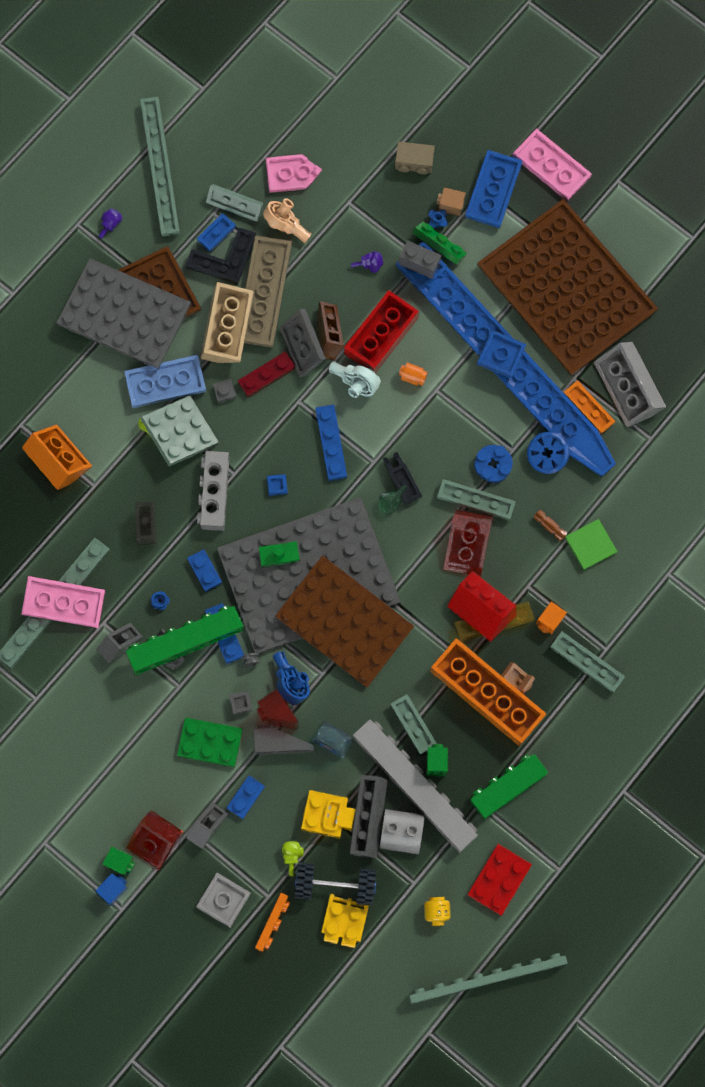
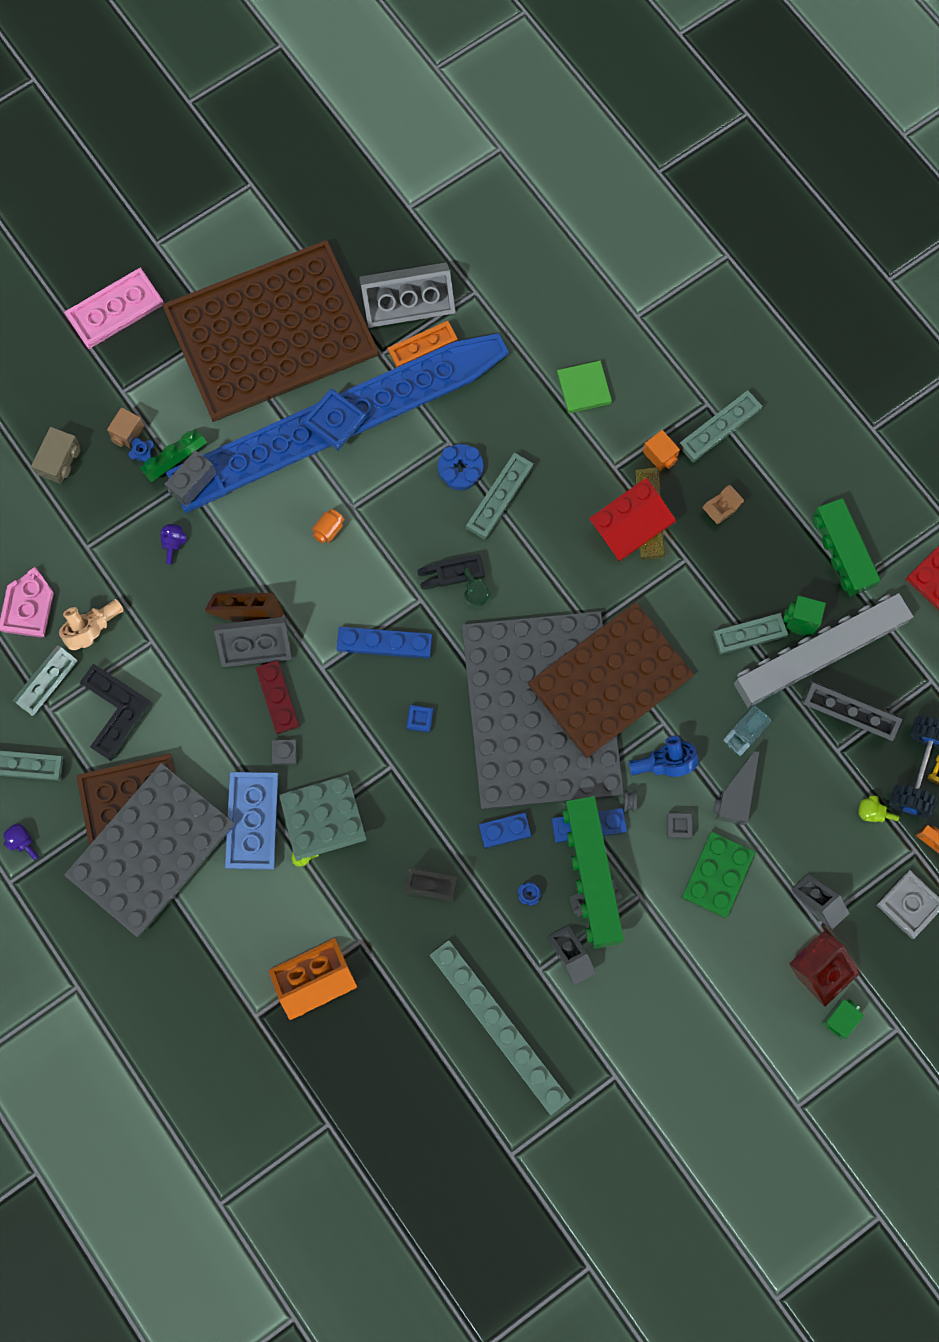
camera: 75 degrees left, 0 degrees up
bright pink tile [21,576,105,628] -> none
blue brick [95,873,128,906] -> none
blue plate [197,213,236,253] -> none
light grey brick [197,451,229,531] -> none
tan slope [200,282,253,363] -> none
blue plate [227,776,265,819] -> none
dark tan plate [244,235,292,348] -> none
clear red slope [256,689,299,730] -> none
green tile [259,541,300,567] -> none
yellow piece [301,790,356,838] -> none
light aqua pin [329,361,381,398] -> none
red brick [344,290,419,374] -> none
light grey brick [380,809,424,855] -> none
orange brick [430,638,546,747] -> none
clear red slope [443,510,493,577] -> none
blue plate [465,150,522,228] -> none
blue wheel [527,432,570,474] -> none
dark orange axle [534,510,567,541] -> none

